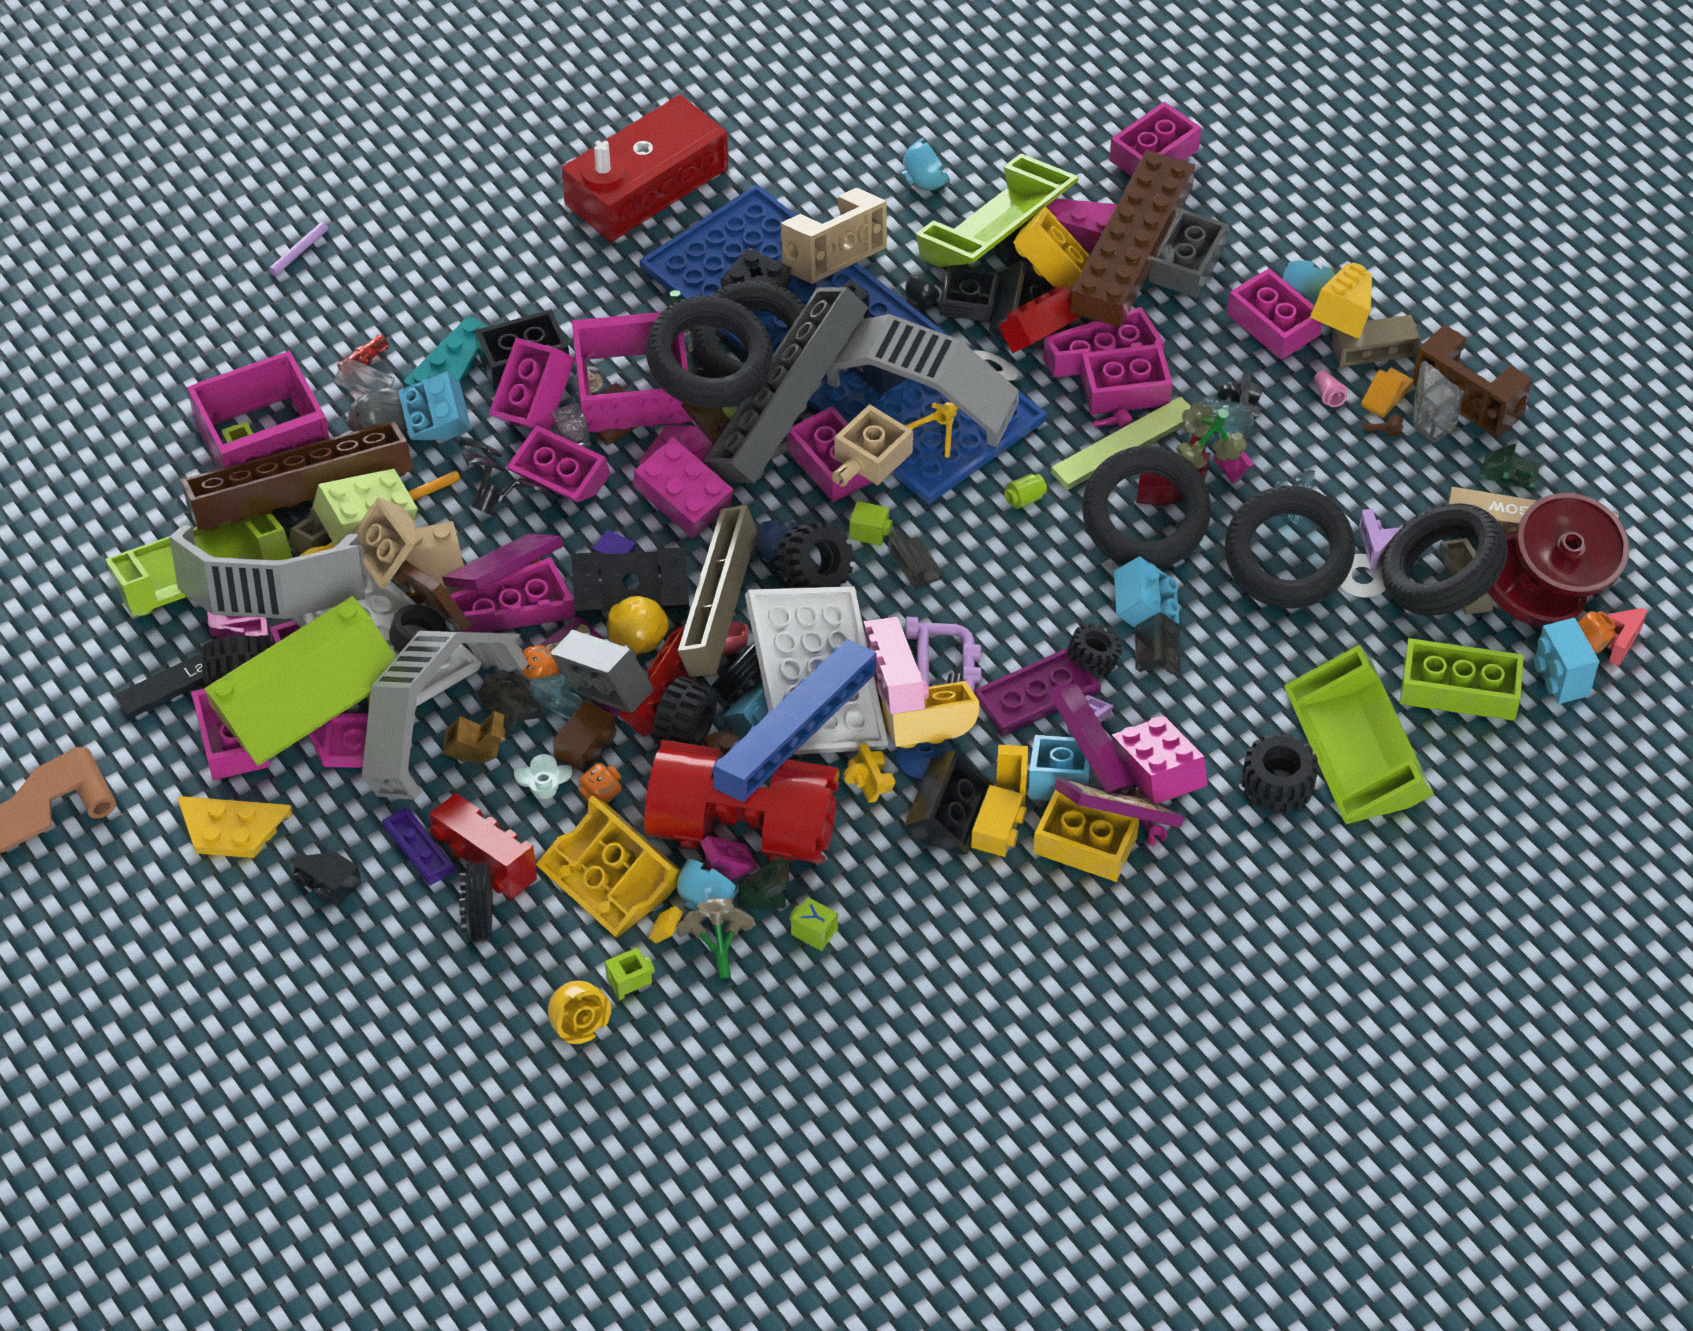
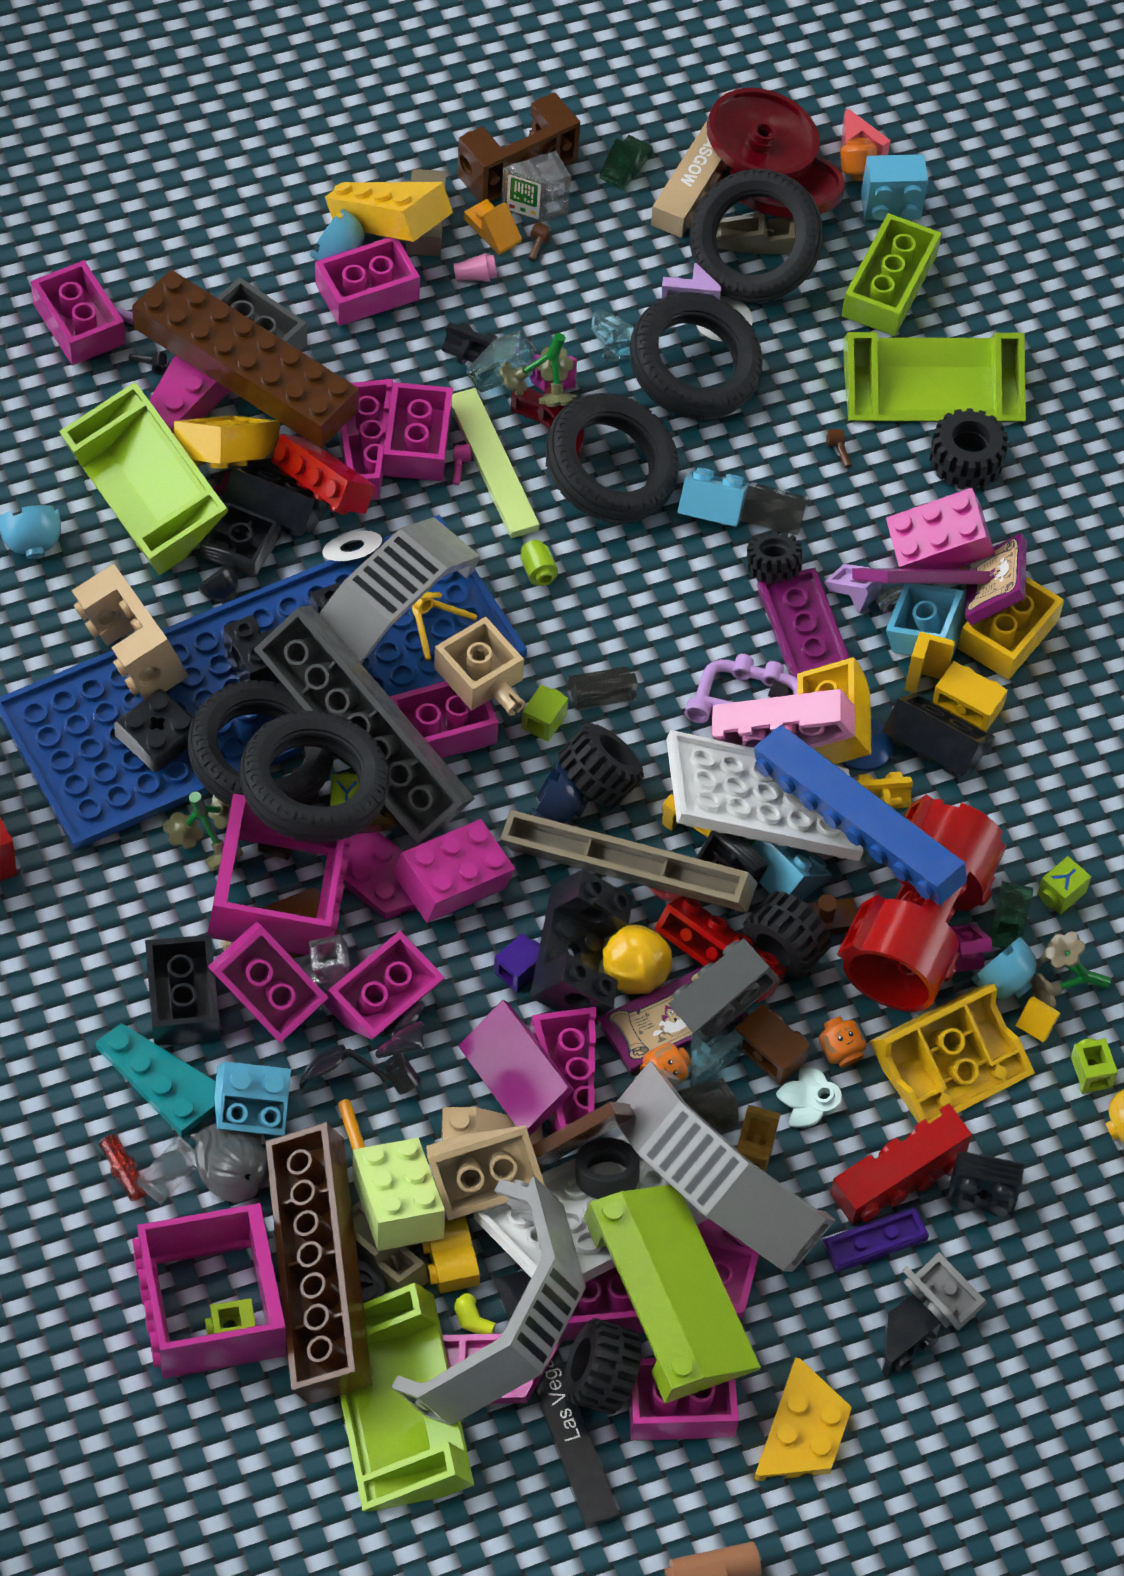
camera: 80 degrees left, 5 degrees up
none -> reddish brown hand [826,429,851,468]
none -> light grey bracket [902,1252,987,1331]

